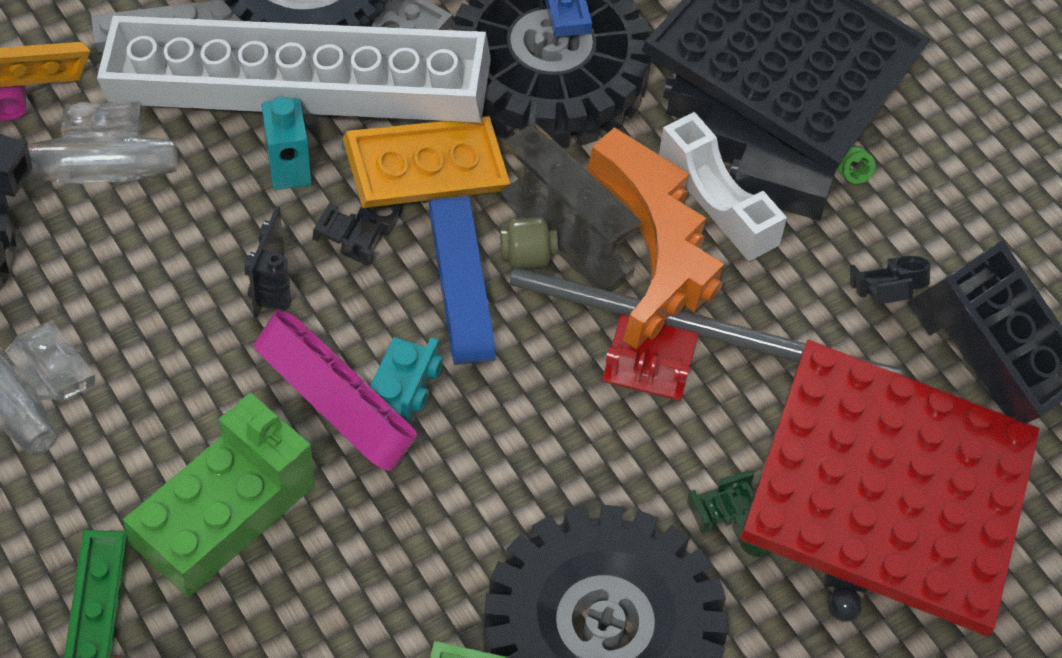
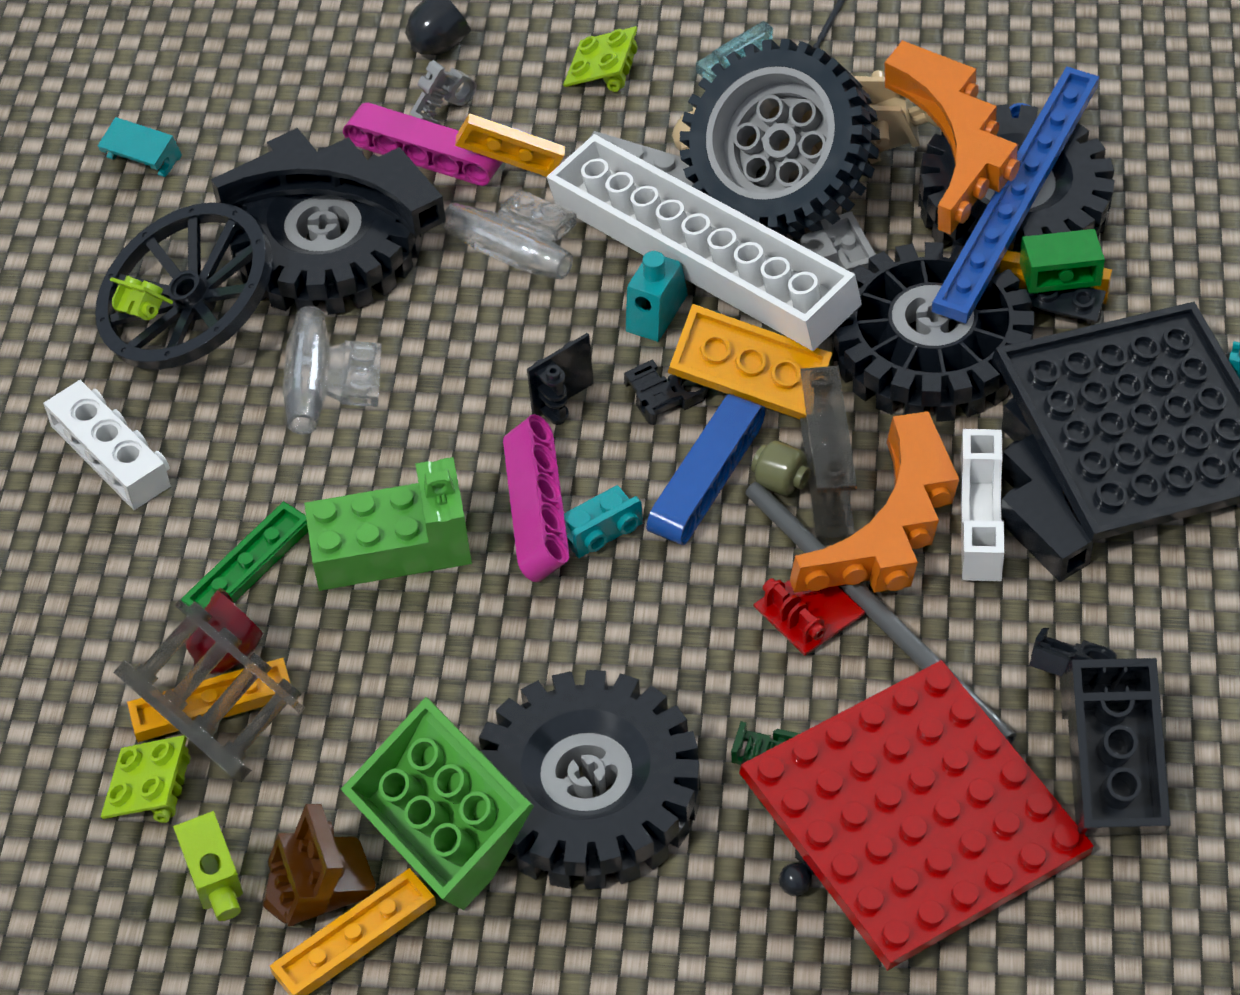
camera: 45 degrees right, 5 degrees down
bright green bush [837,146,876,184] -> none

